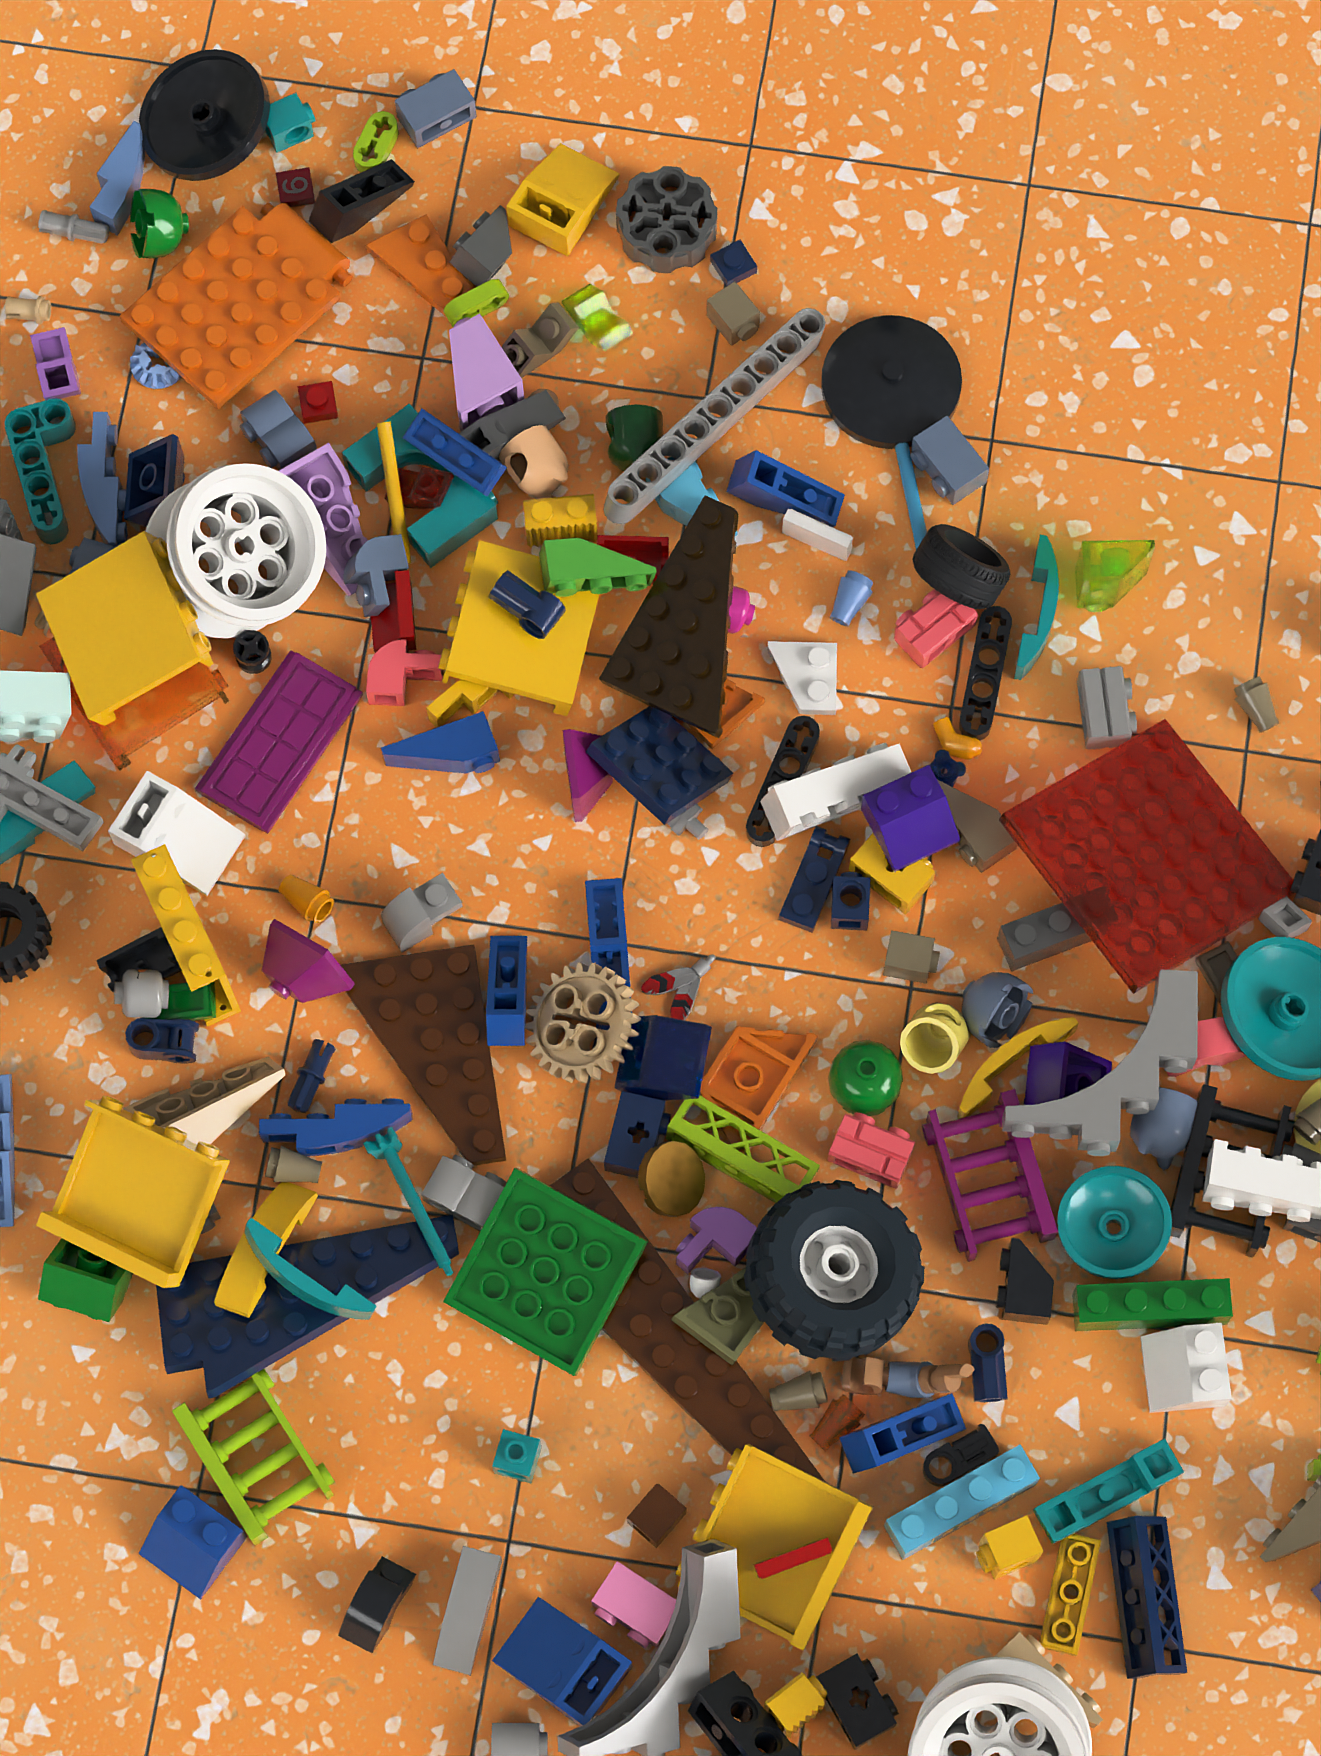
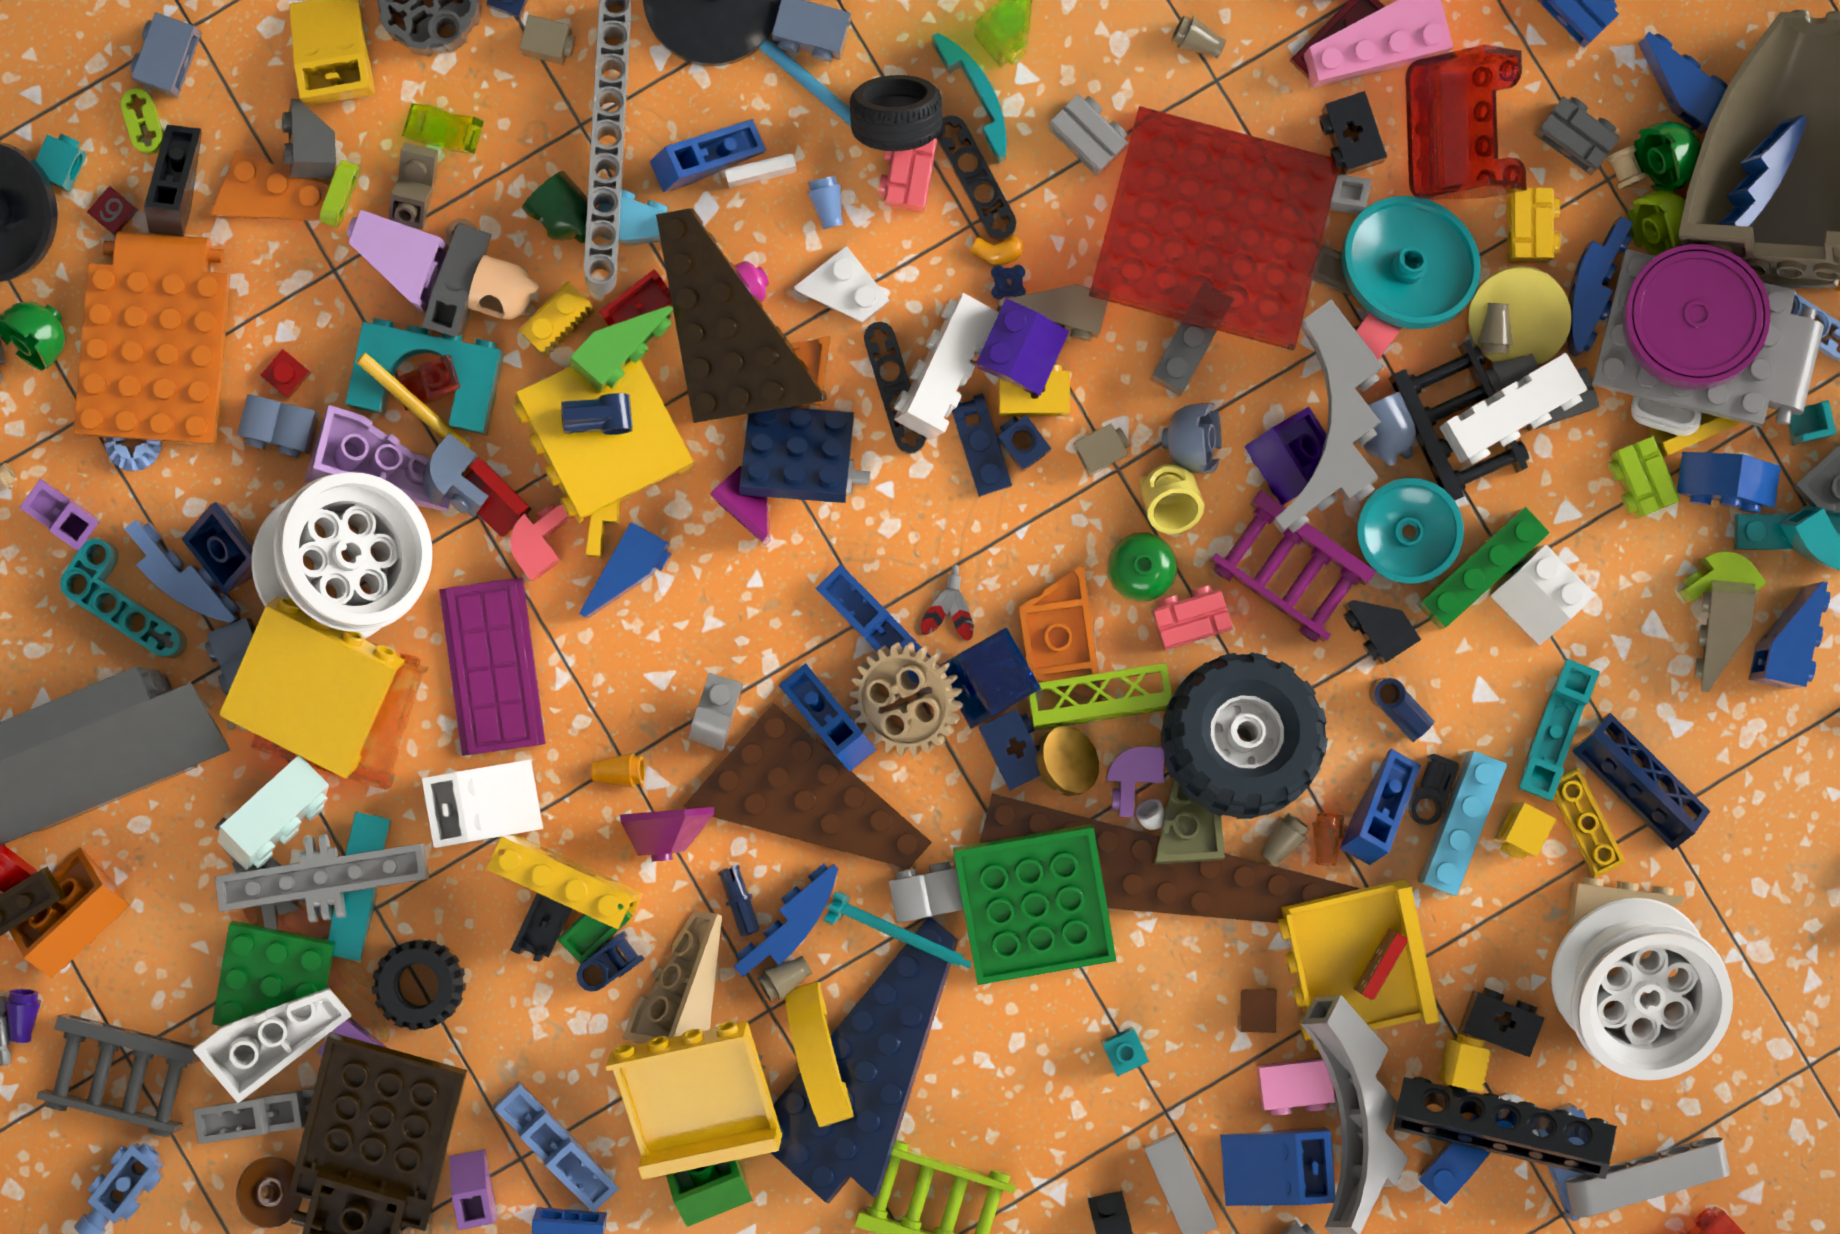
camera: 40 degrees left, 15 degrees up
light grey head [114,969,169,1018] -> none
black wheel [233,630,272,674] -> none
teal slope [244,1218,377,1320] -> none
blue tile [402,409,507,497] -> none
medium nougat piece [842,1357,975,1398] -> none
yellow slope [957,1017,1079,1119] -> none

